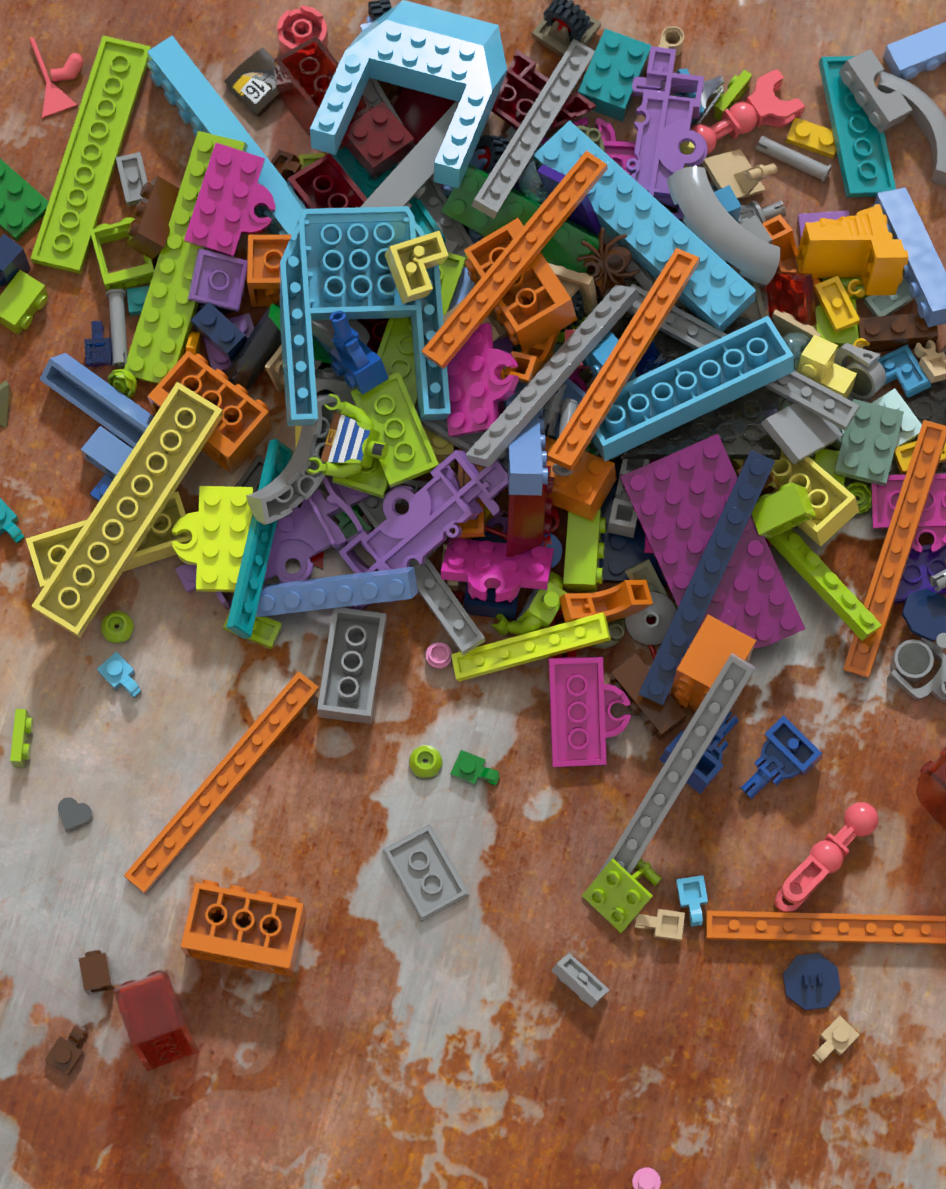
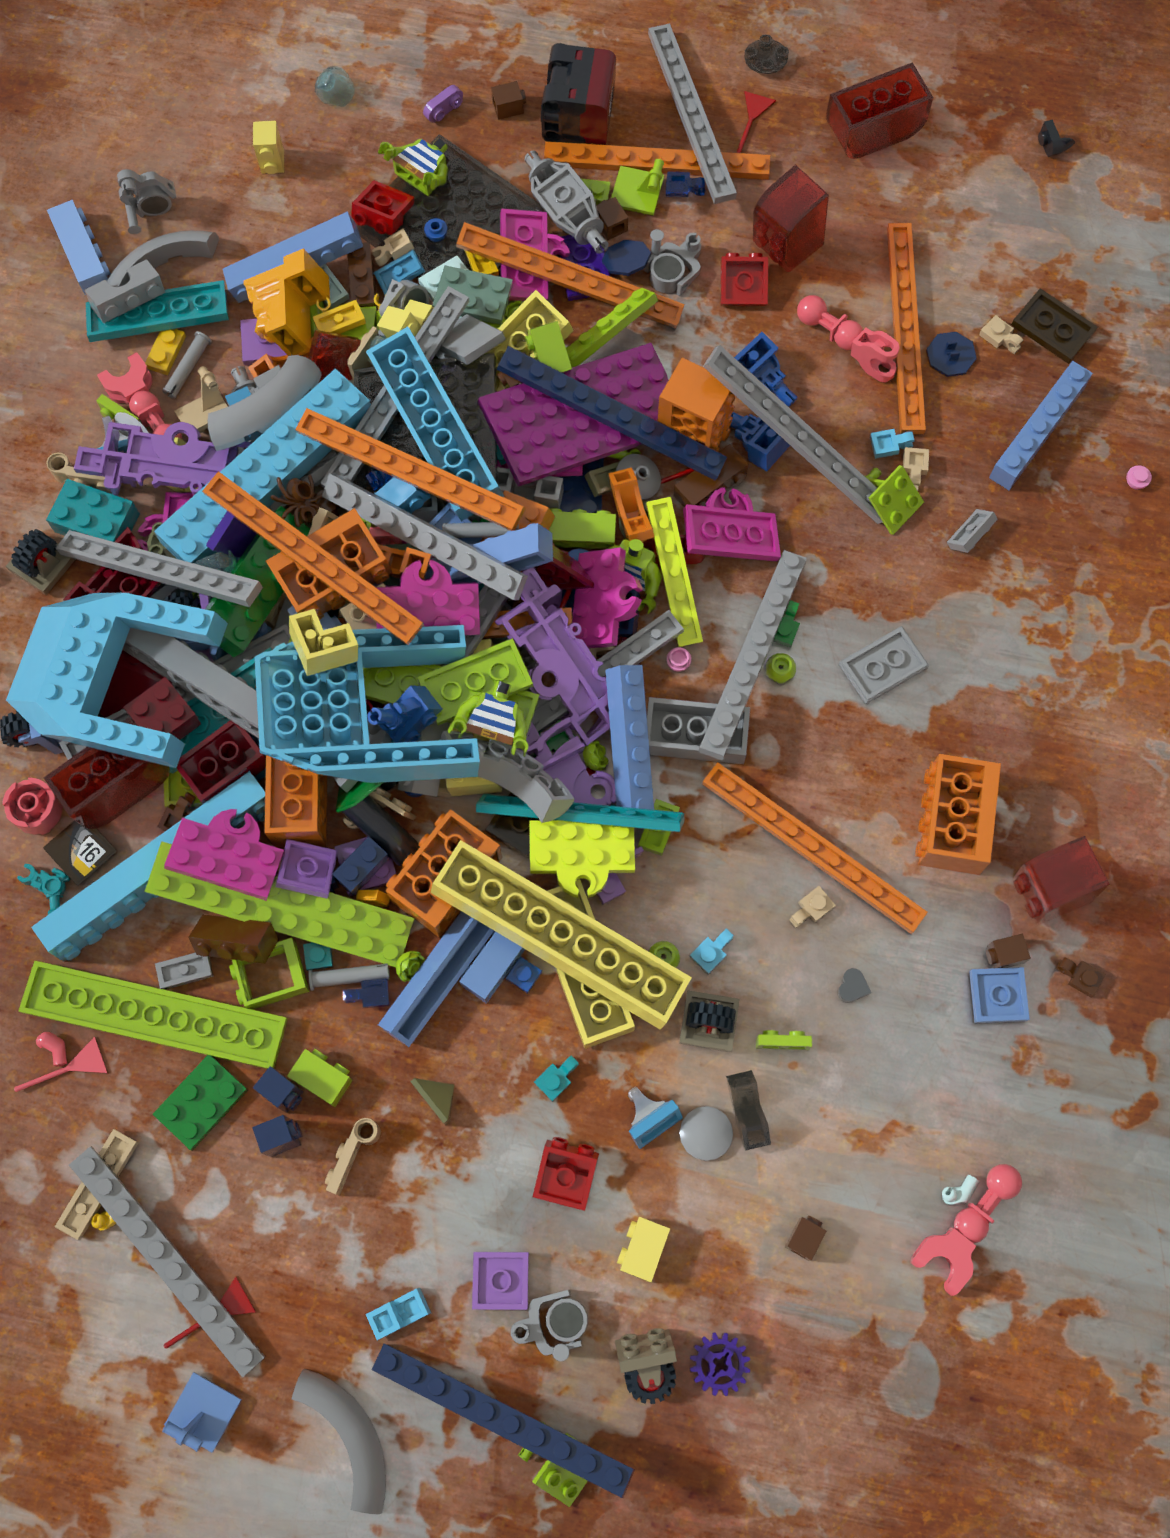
camera: 90 degrees left, 0 degrees up
none -> teal piece [17,864,70,915]
none -> lime plate [583,741,609,771]
none -> plate [679,990,740,1052]
none -> light grey plate [699,550,807,761]
none -> red plate [720,253,768,306]
none -> tan plate [789,886,836,928]
none -> medium blue plate [969,967,1030,1023]
none -> medium blue brick [989,361,1093,490]
none -> dark brown plate [1011,288,1098,364]

